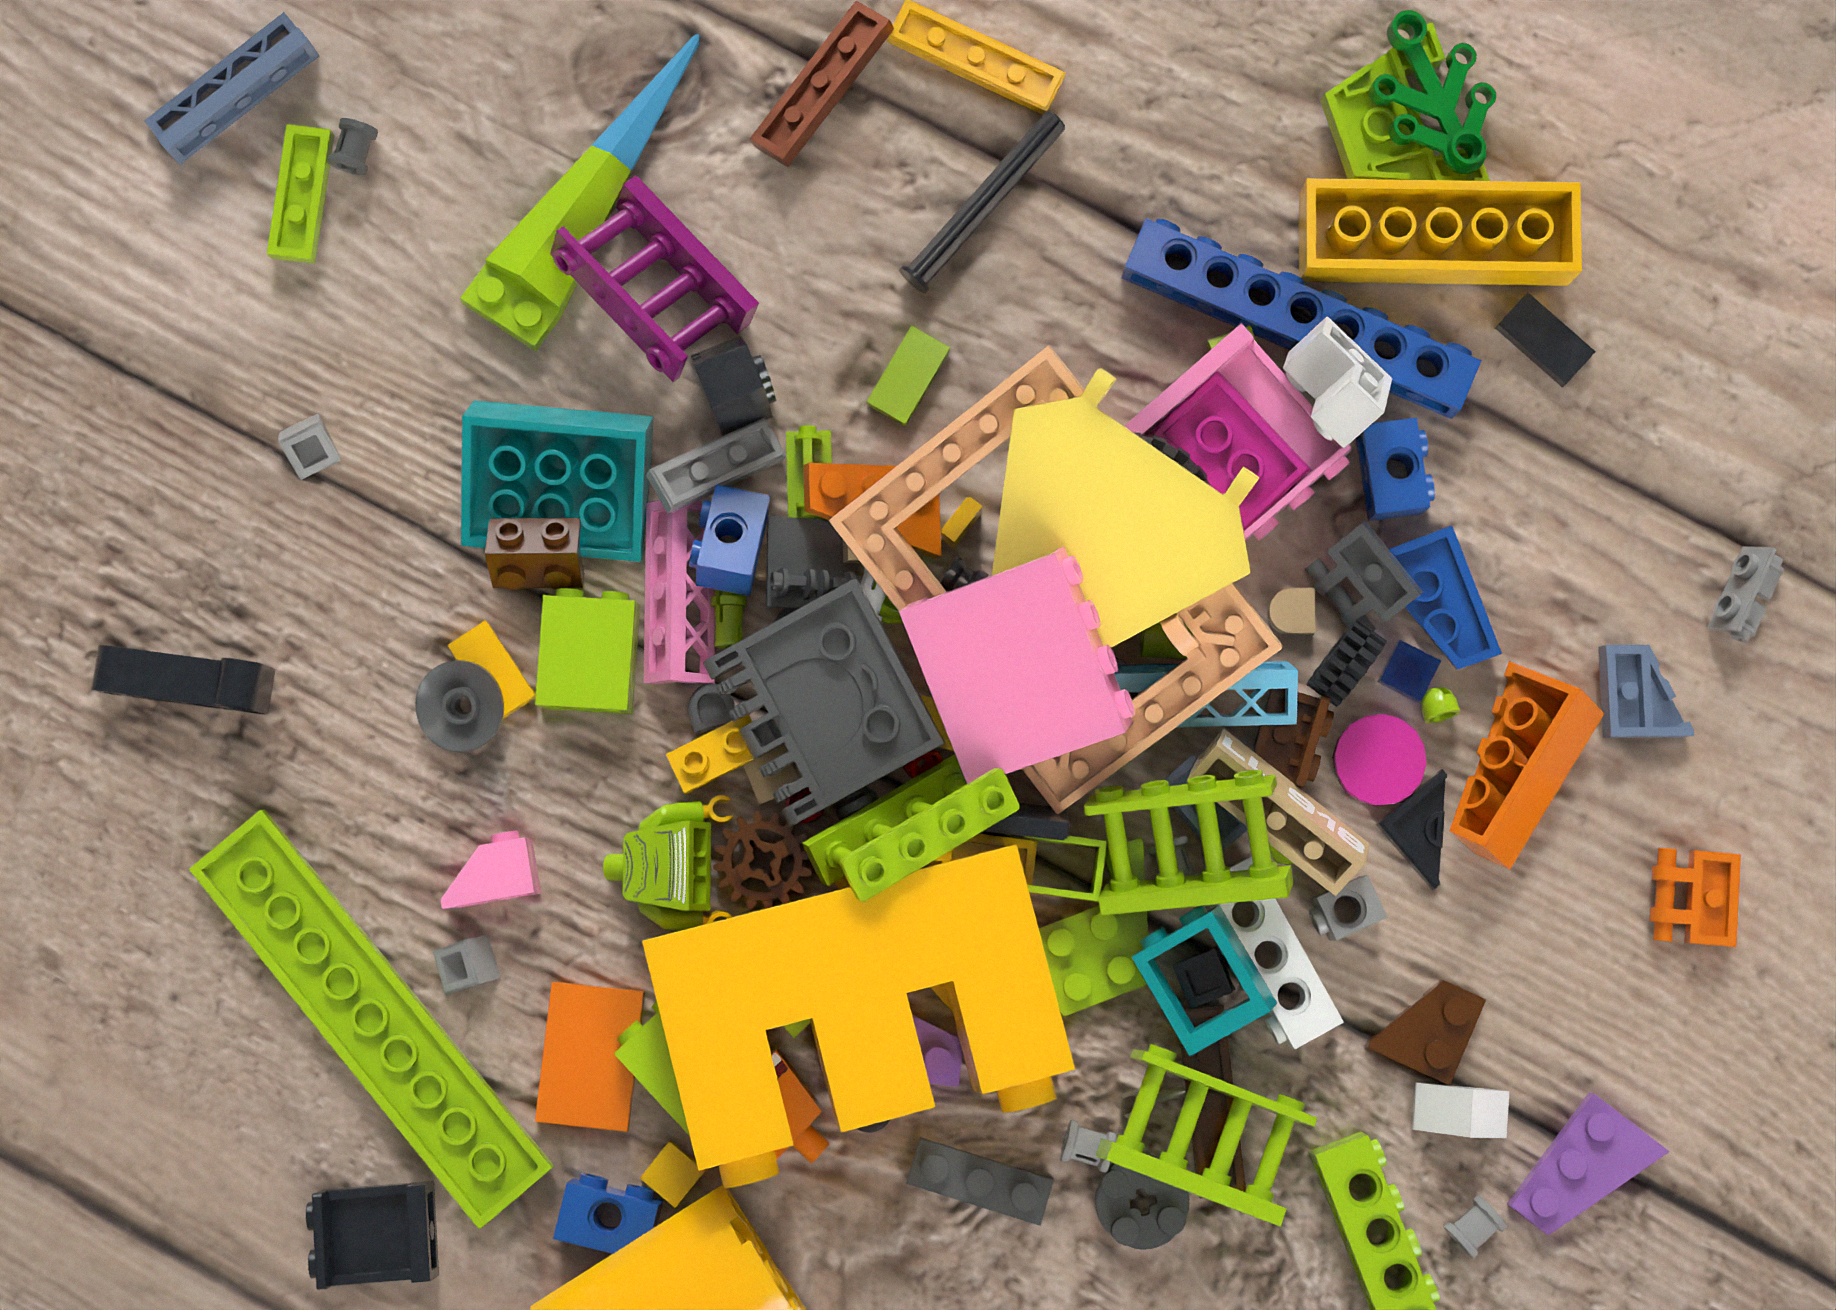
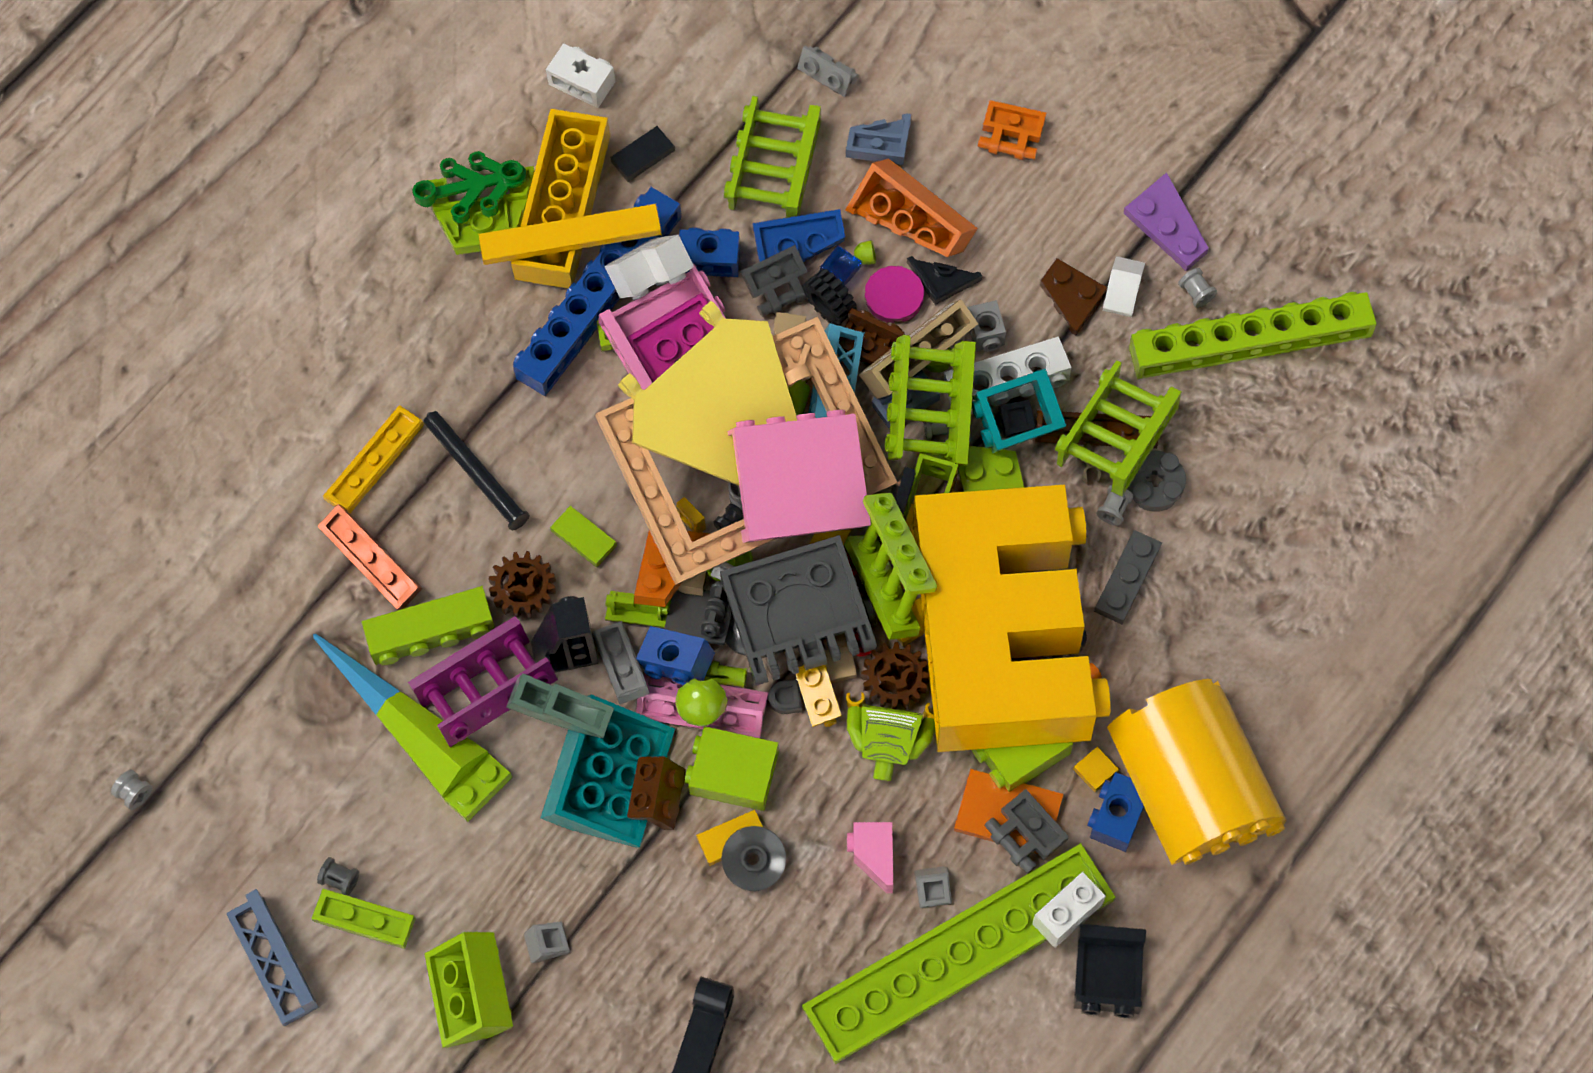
camera: 80 degrees left, 15 degrees down
none -> lime brick [361,586,495,665]
none -> lime slope [424,932,513,1048]
none -> yellow tile [478,204,661,265]
none -> reddish brown gear [488,551,556,619]
none -> sand green slope [507,674,614,738]
none -> white brick [546,43,615,108]
none -> lime hair [675,678,728,726]
none -> lime fence [724,96,821,218]
none -> dark grey plate [984,789,1069,874]
none -> white brick [1033,872,1105,948]

